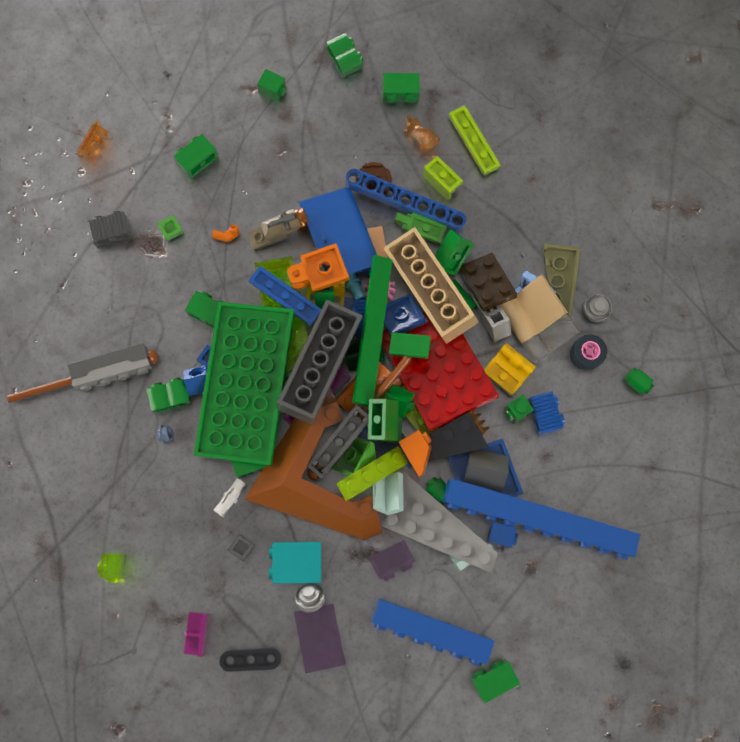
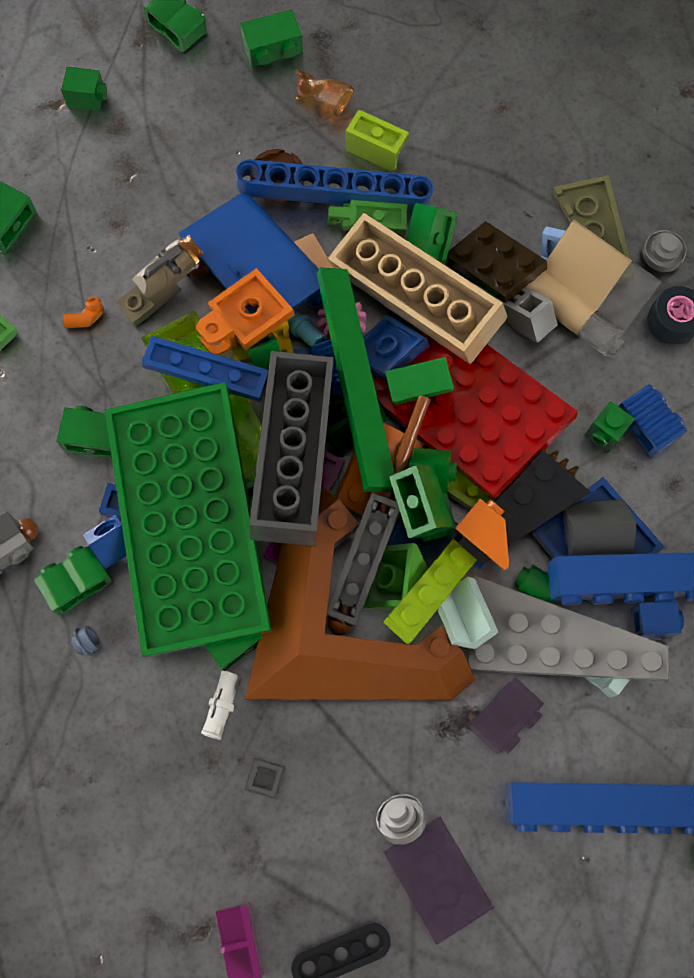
camera: 15 degrees left, 5 degrees down
clear neon green brick [97,553,126,583] -> none
teal brick [269,542,321,583] -> none
lime plate [449,105,501,176] -> none
yellow plate [484,343,536,396] -> none

